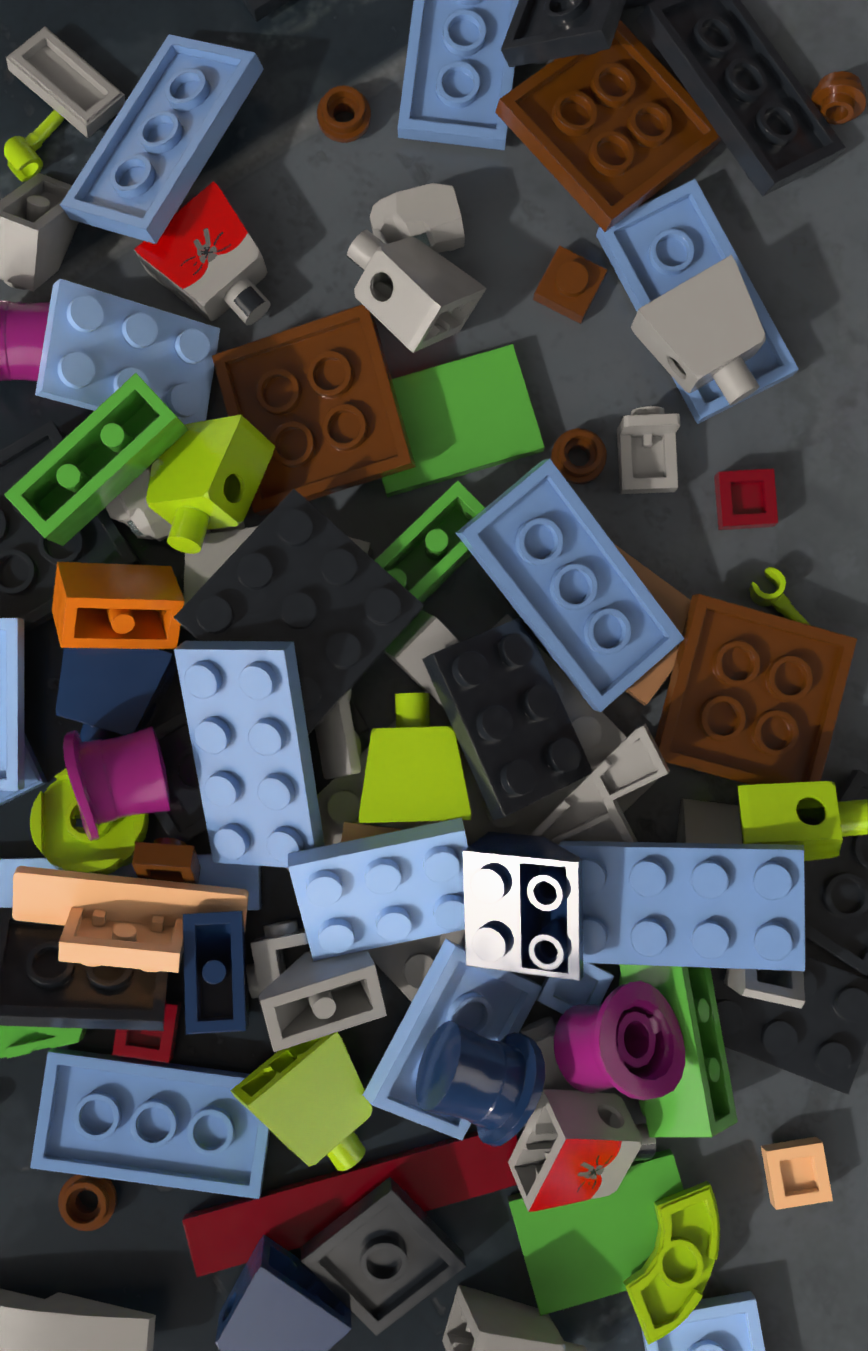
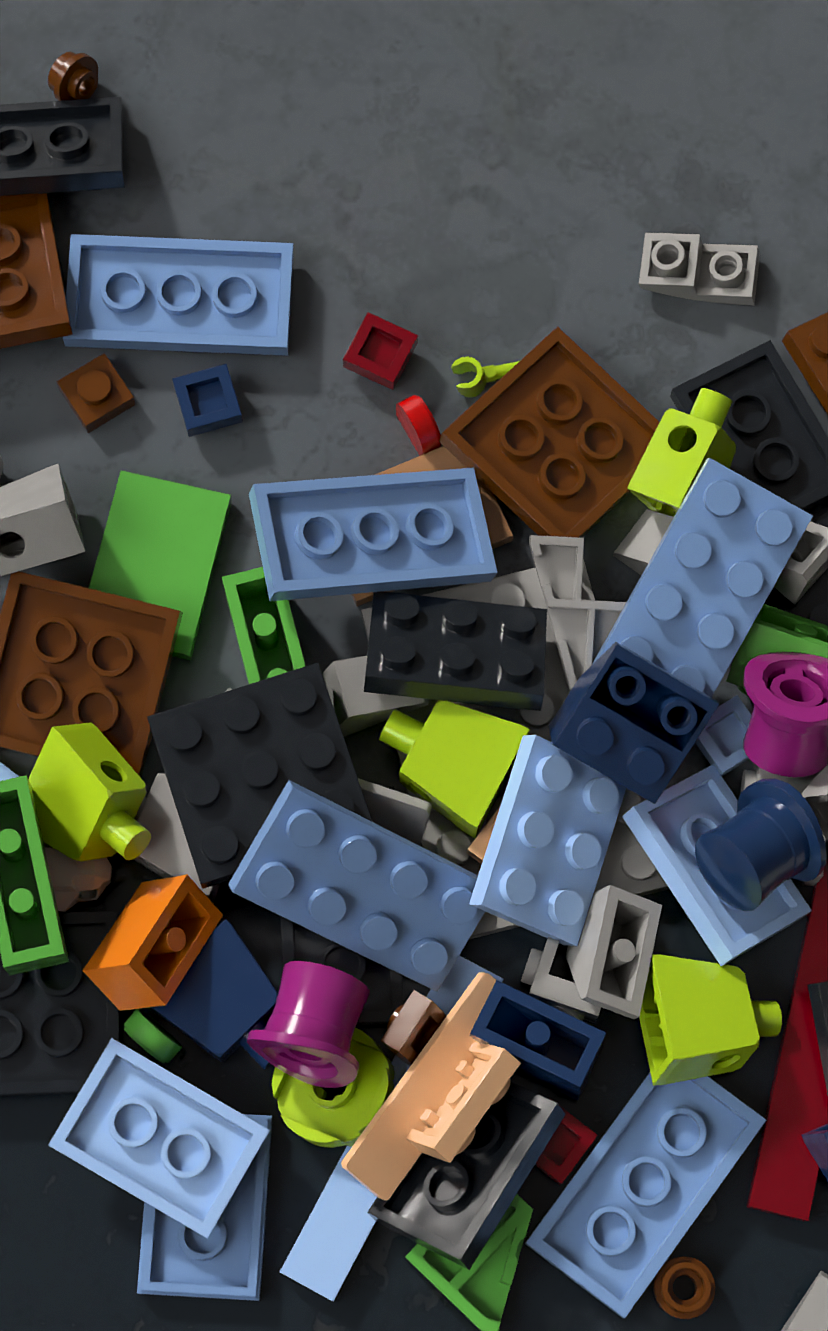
camera: 60 degrees left, 10 degrees down
reddish brown plate [551,428,607,484] -> none
light grey bracket [617,406,681,494] -> none
light grey torso [631,255,766,406] -> none
none -> bright green tile [124,1009,182,1064]
none -> dark blue plate [172,364,243,437]
none -> red tile [396,395,441,456]

